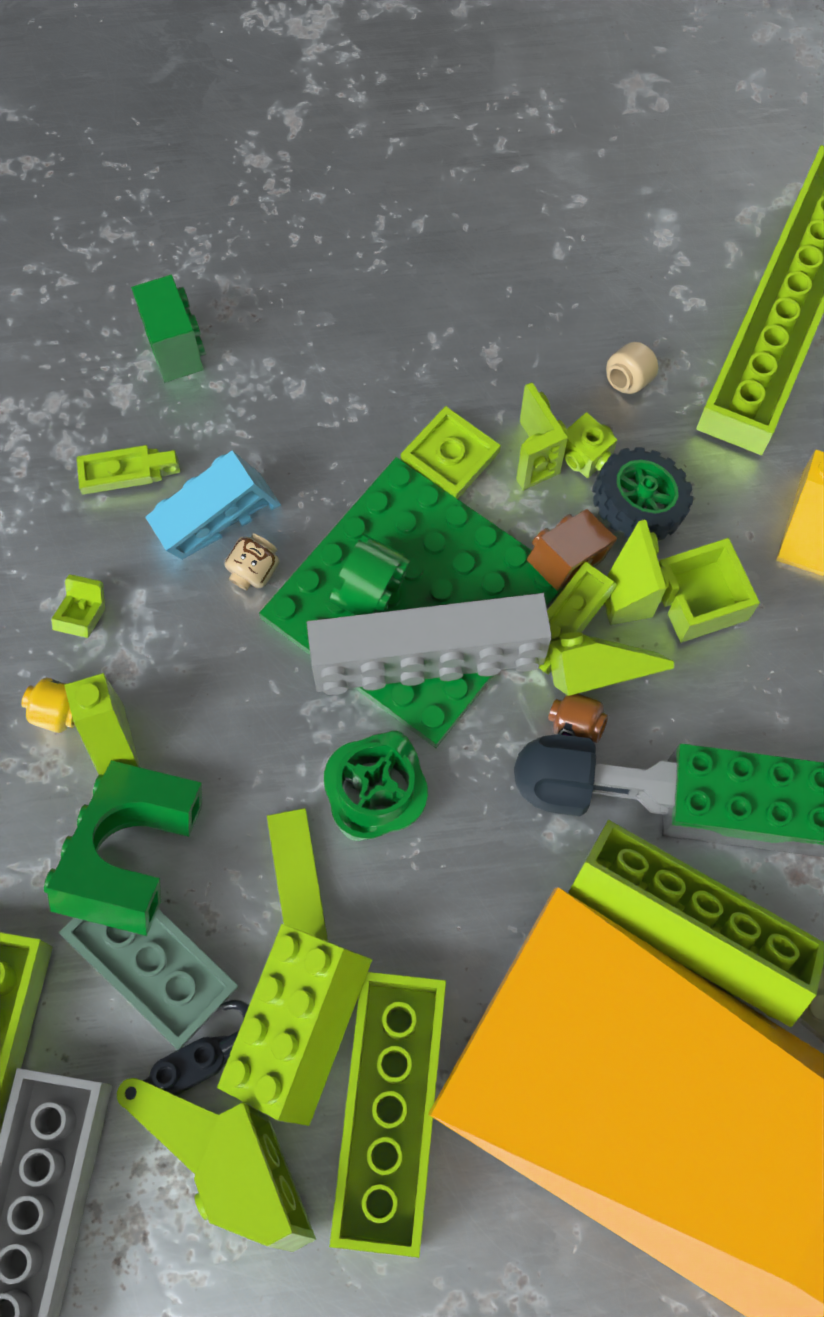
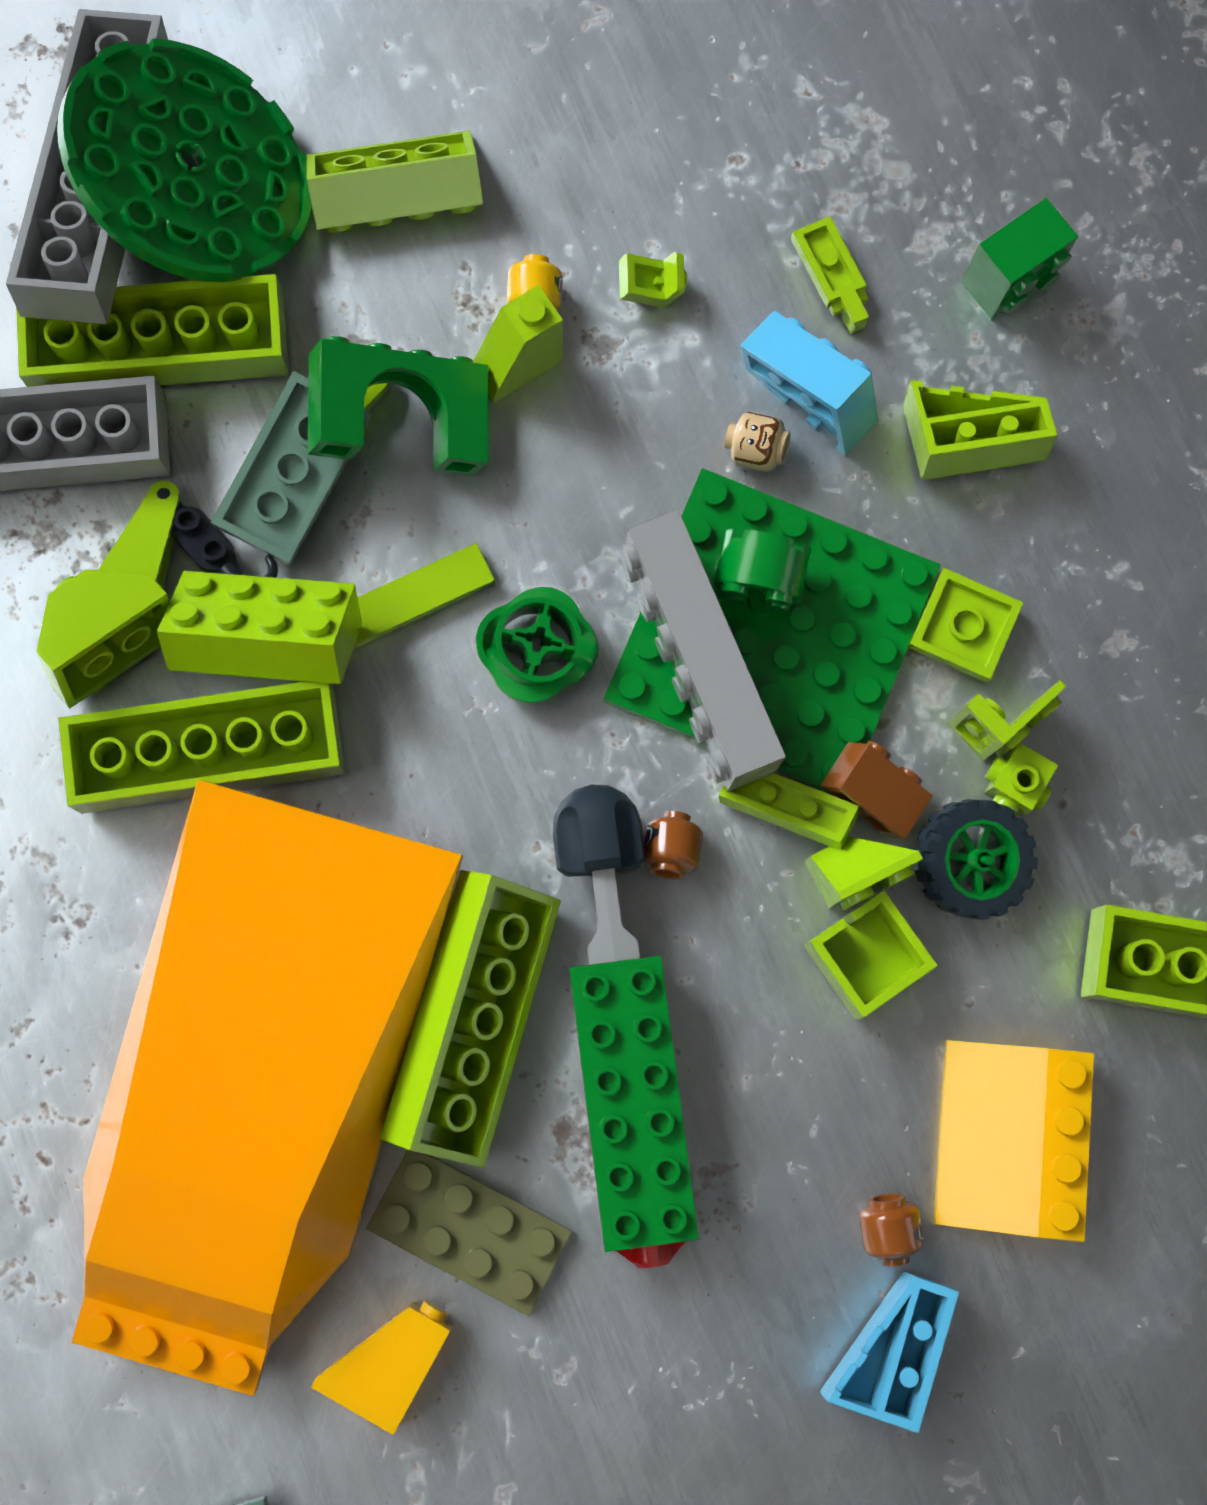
camera: 70 degrees right, 10 degrees up
lime slope [548,632,674,696] -> none
tan head [606,342,658,394] -> none
none -> lime wedge [903,380,1058,480]

